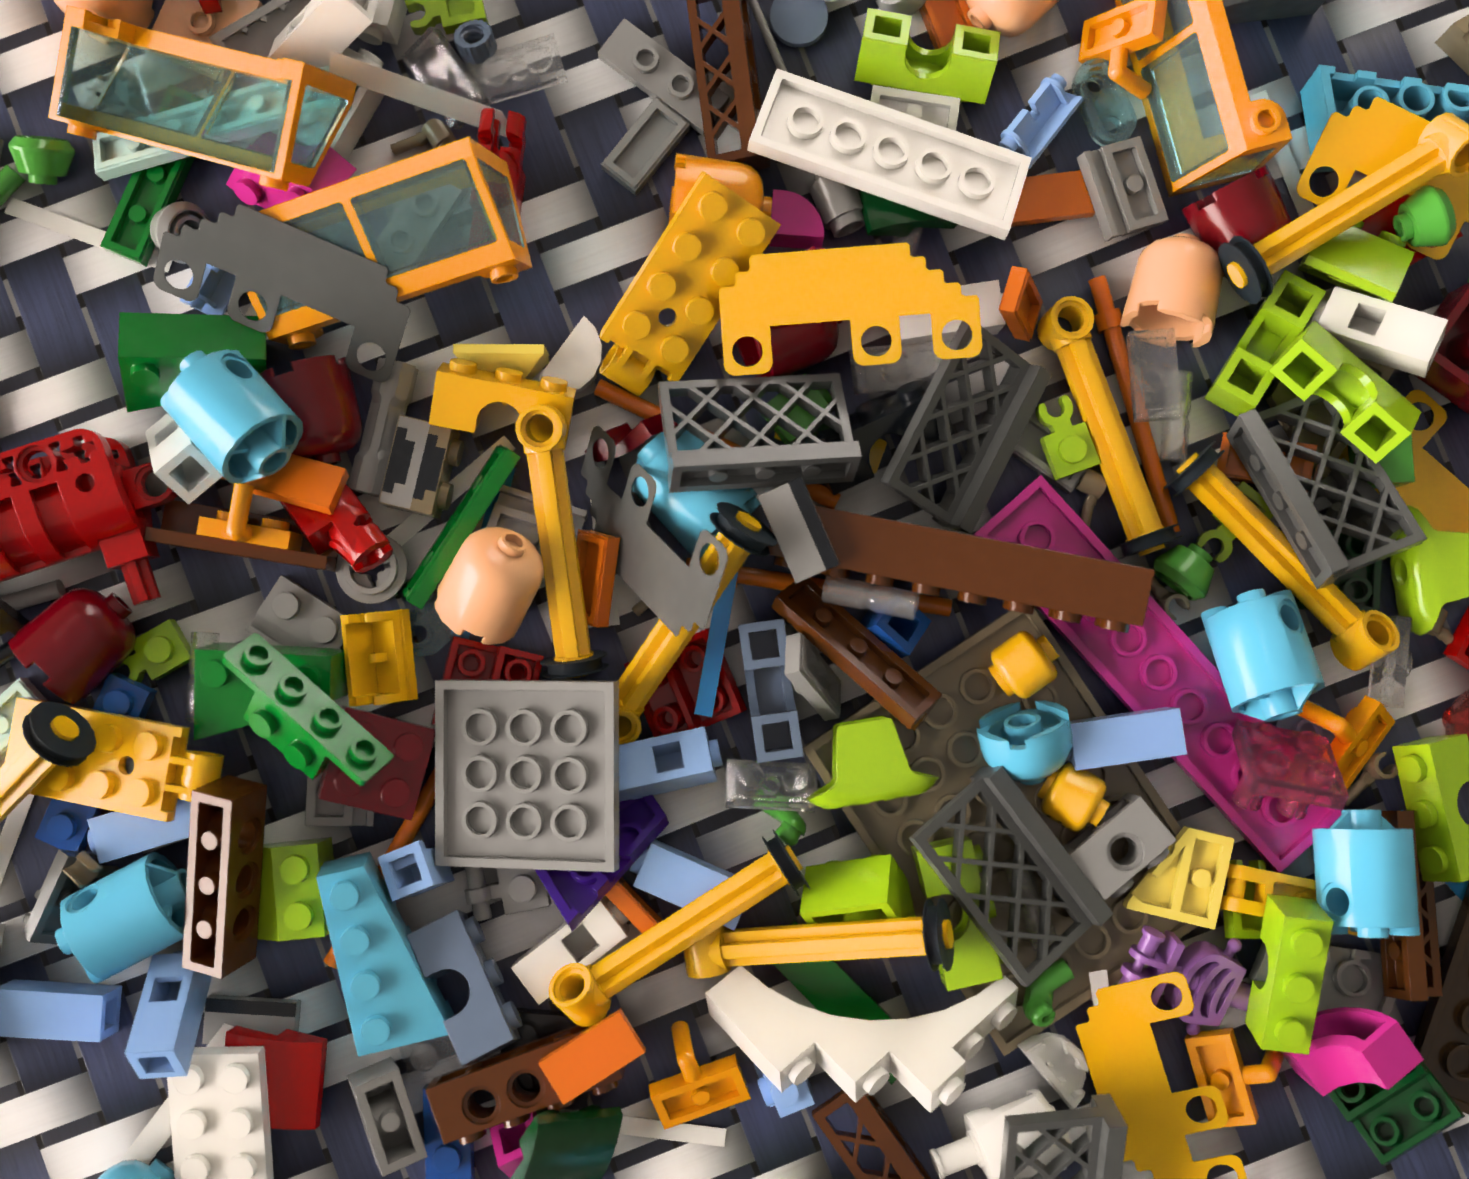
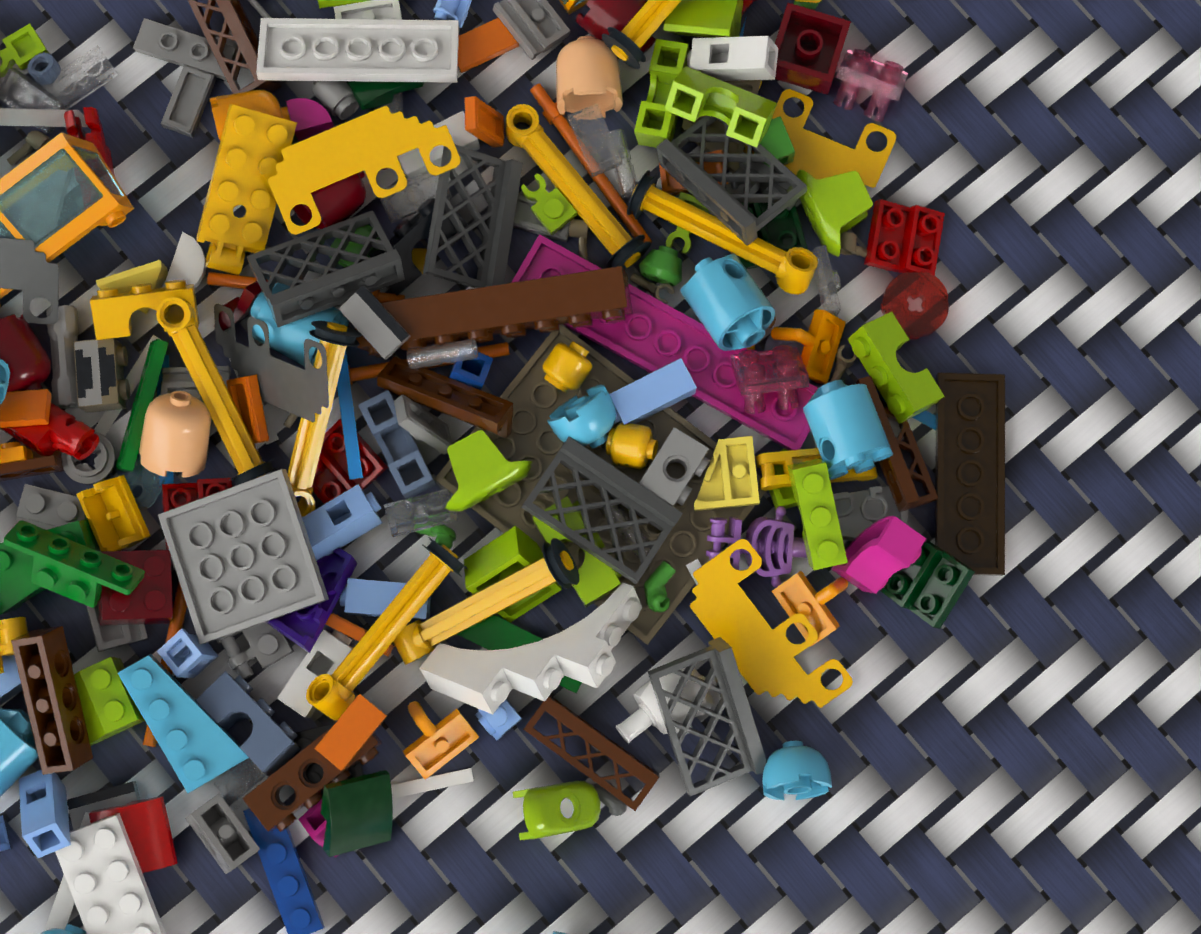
camera: 15 degrees left, 5 degrees down
white tile [1017,1032,1089,1109] -> none

